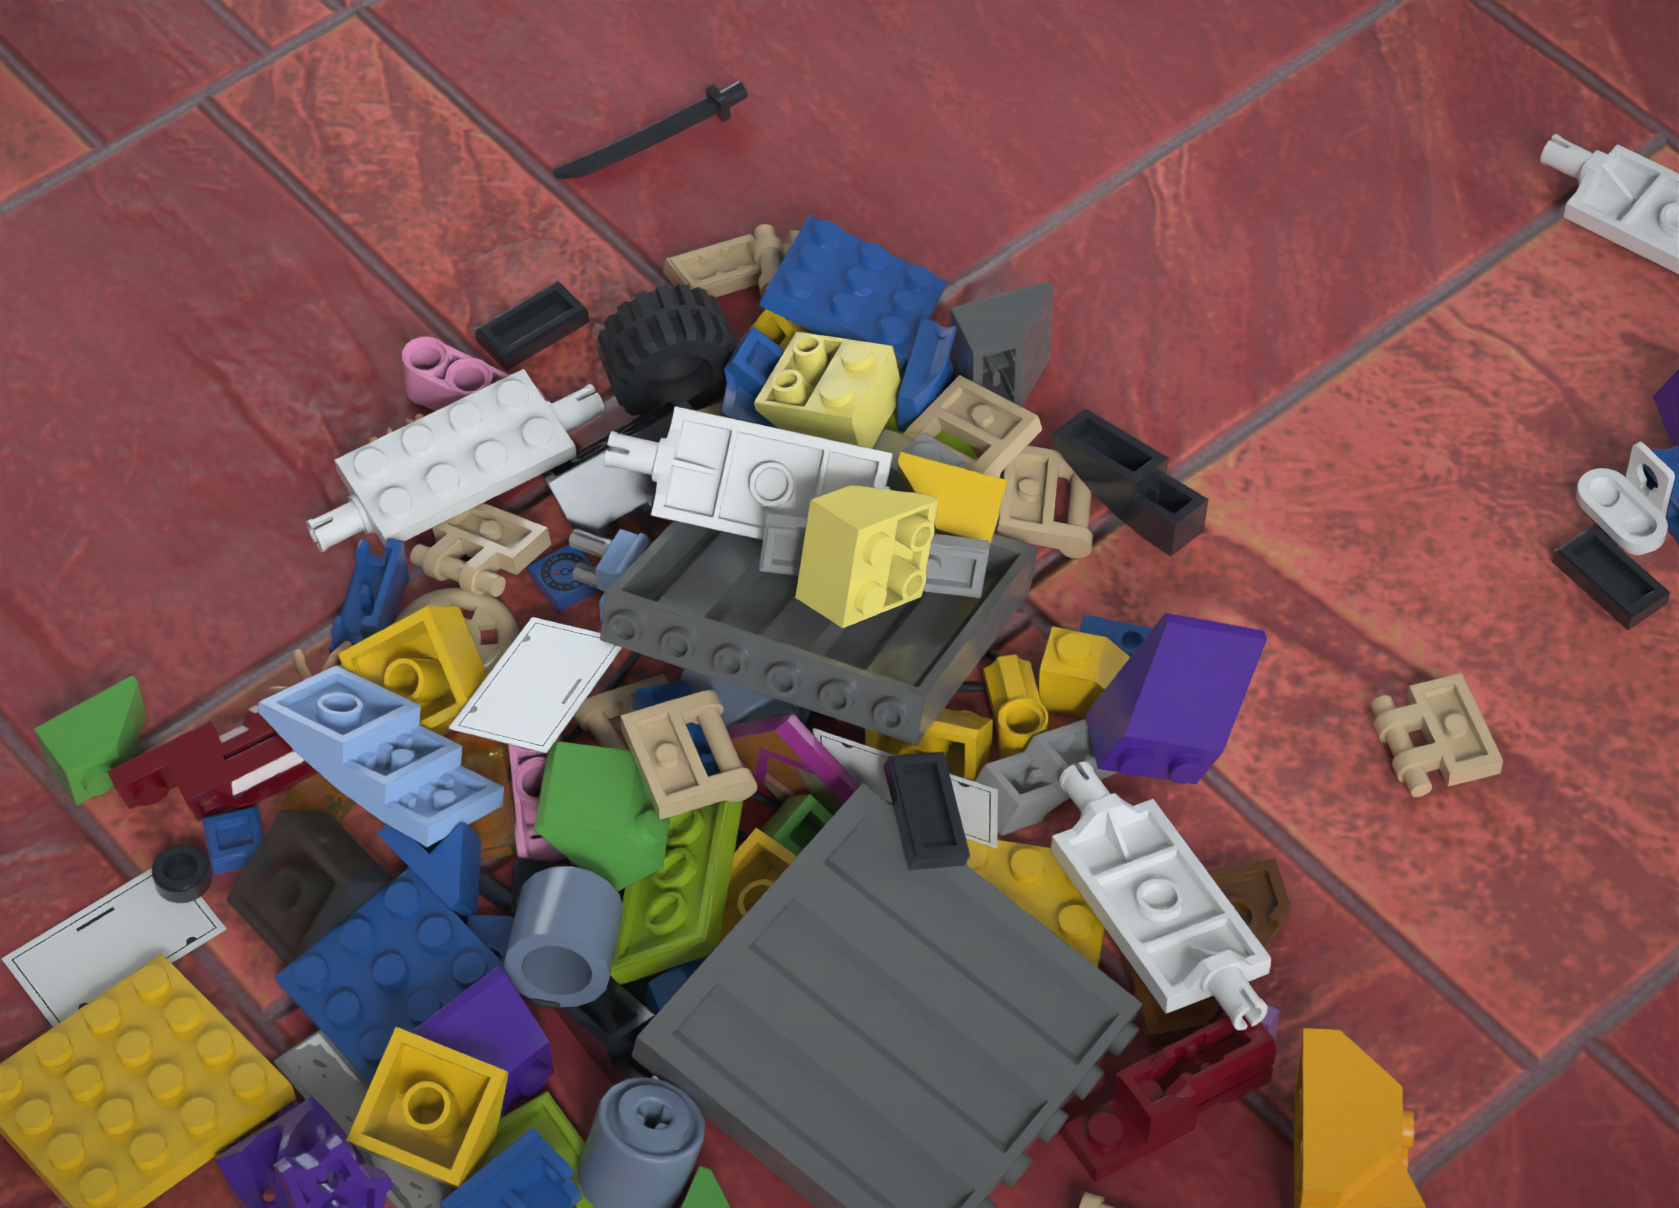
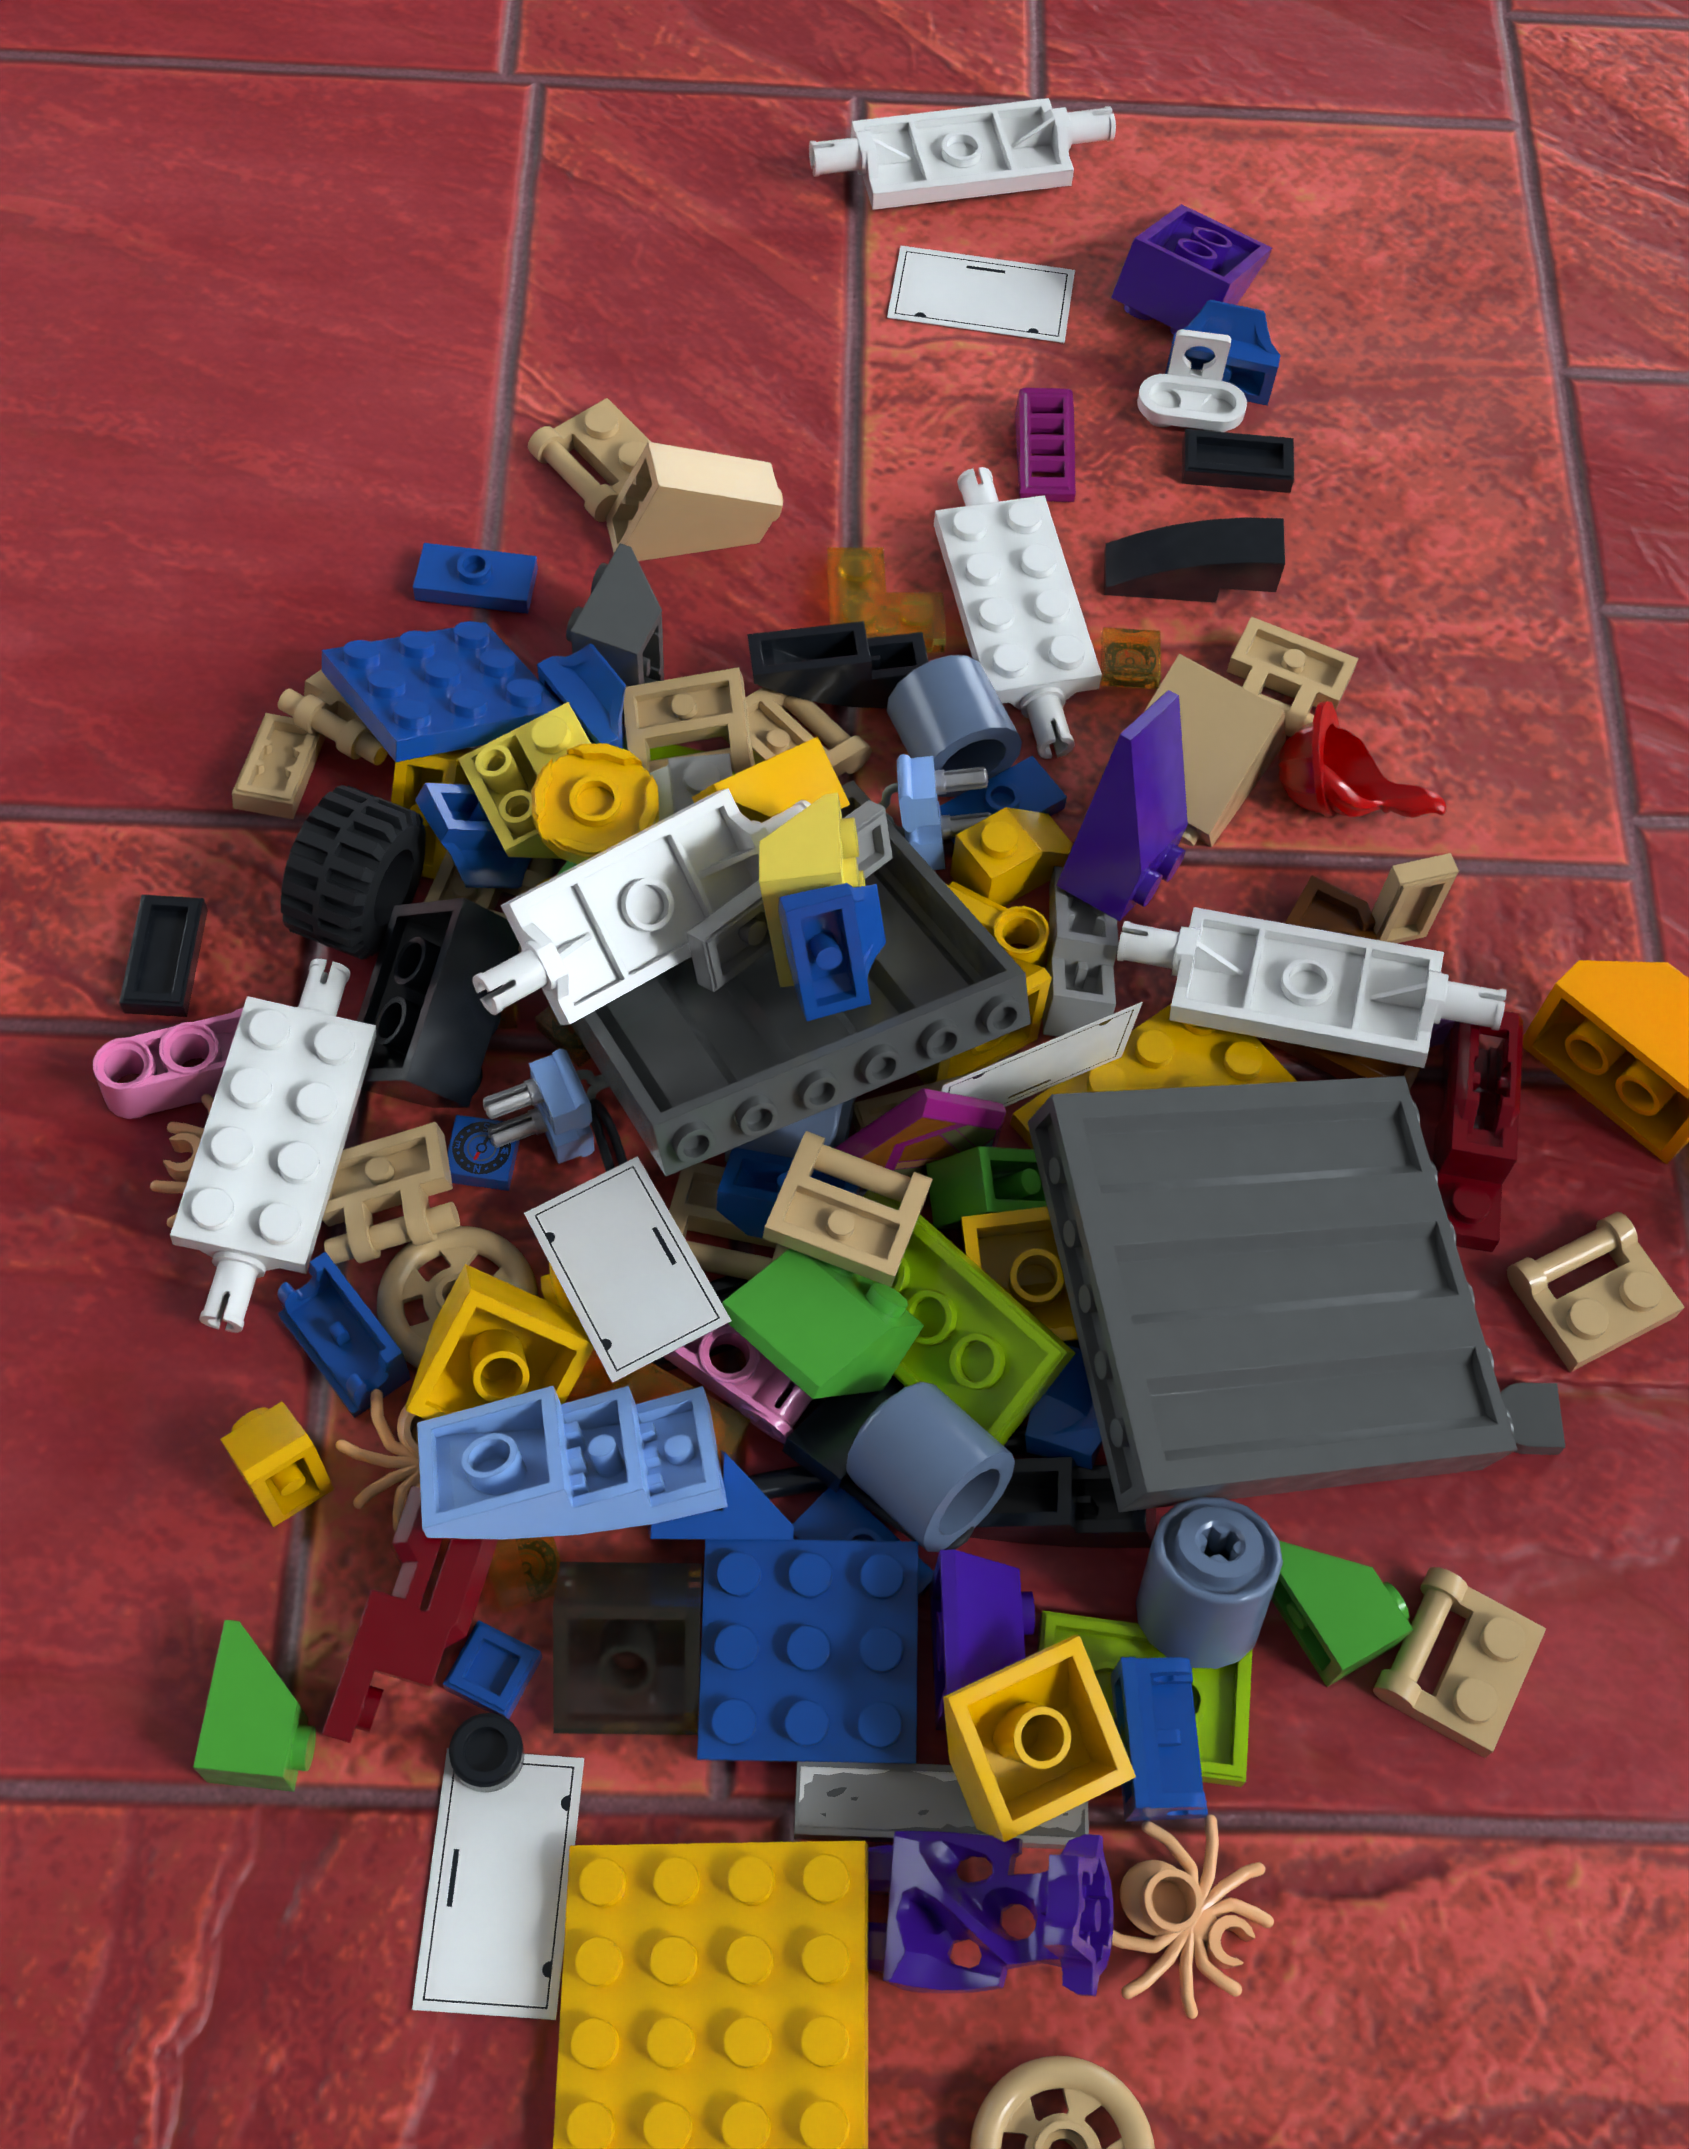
camera: 55 degrees left, 10 degrees up
black sword [553,81,748,179] -> none
black tile [883,752,970,871] -> none
none -> yellow slope [220,1401,334,1527]
none -> blue plate [413,543,538,614]
none -> tan plate [528,398,651,522]
none -> yellow tile [532,743,659,864]
none -> tan slope [606,442,783,561]
none -> blue slope [778,883,886,1022]
none -> clear yellow plate [827,547,946,652]
none -> light blue piece [878,754,991,870]
none -> white sticker [887,246,1075,343]
none -> sand blue piece [887,655,1022,797]
none -> white plate [934,467,1102,759]
none -> magenta slope [1015,388,1076,502]
none -> clear yellow tile [1101,627,1161,689]
none -> black slope [1104,517,1285,603]
none -> tan slope [1144,654,1286,847]
none -> red piece [1278,701,1446,818]
none -> tan tile [1372,853,1459,943]

